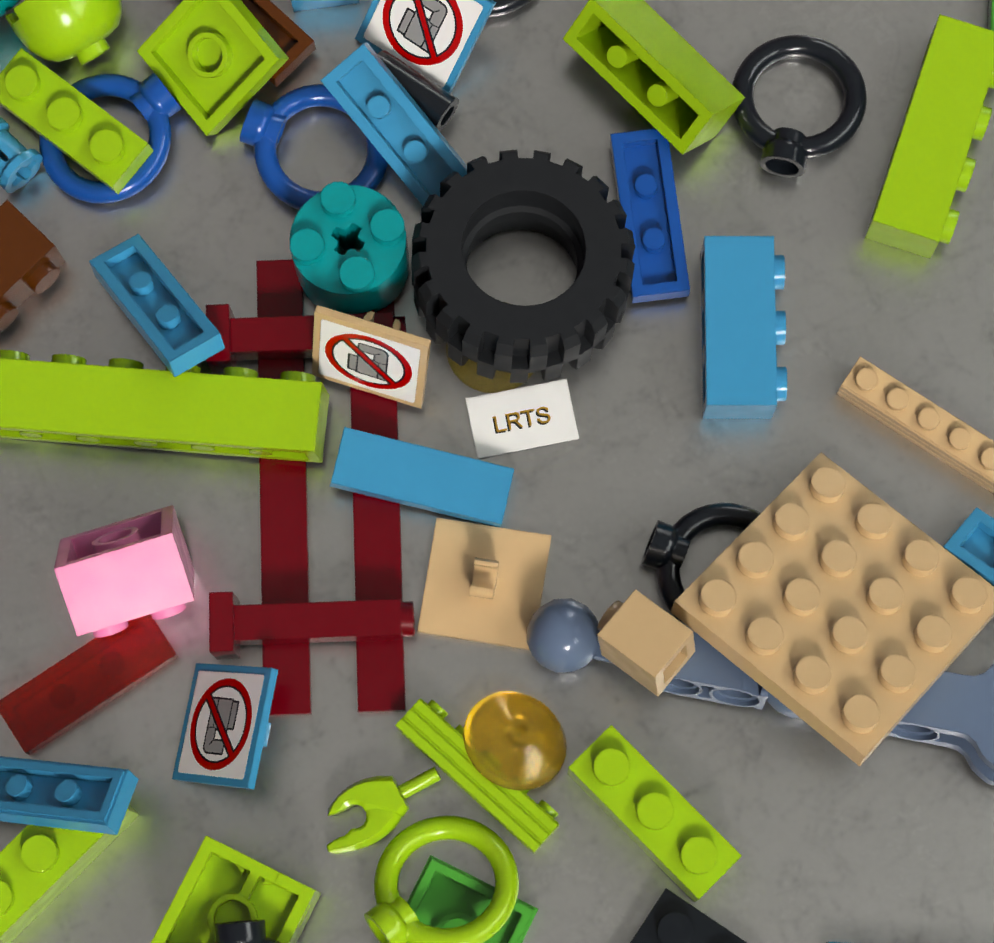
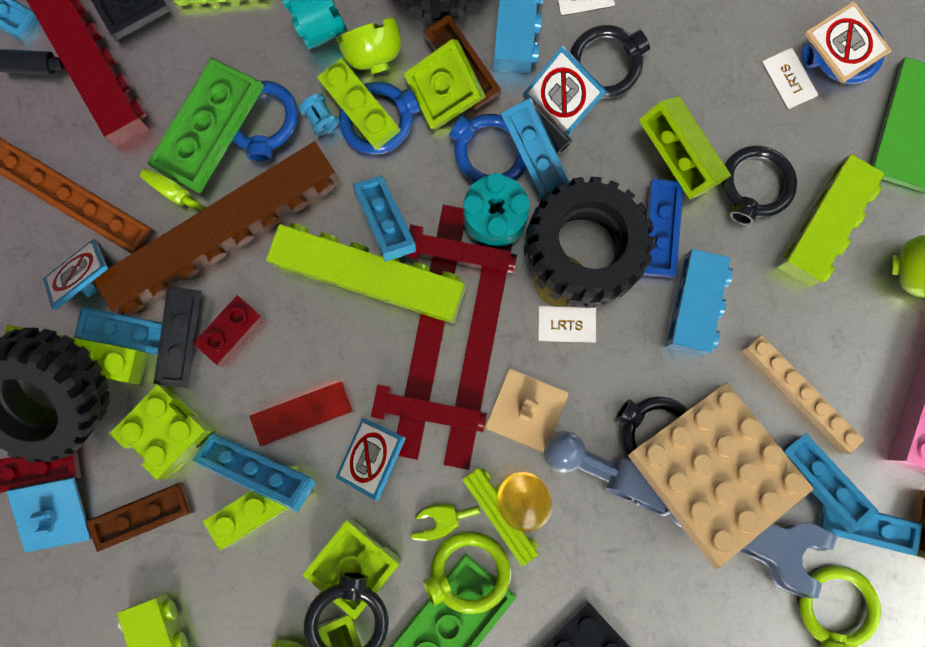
camera: 10 degrees right, 5 degrees up
bright pink brick [54,505,194,638] -> none
piece [312,305,431,409] -> none
dark azure tile [330,427,514,527] -> none
lime brick [567,725,742,902] -> none
tan brick [597,589,696,697] -> none

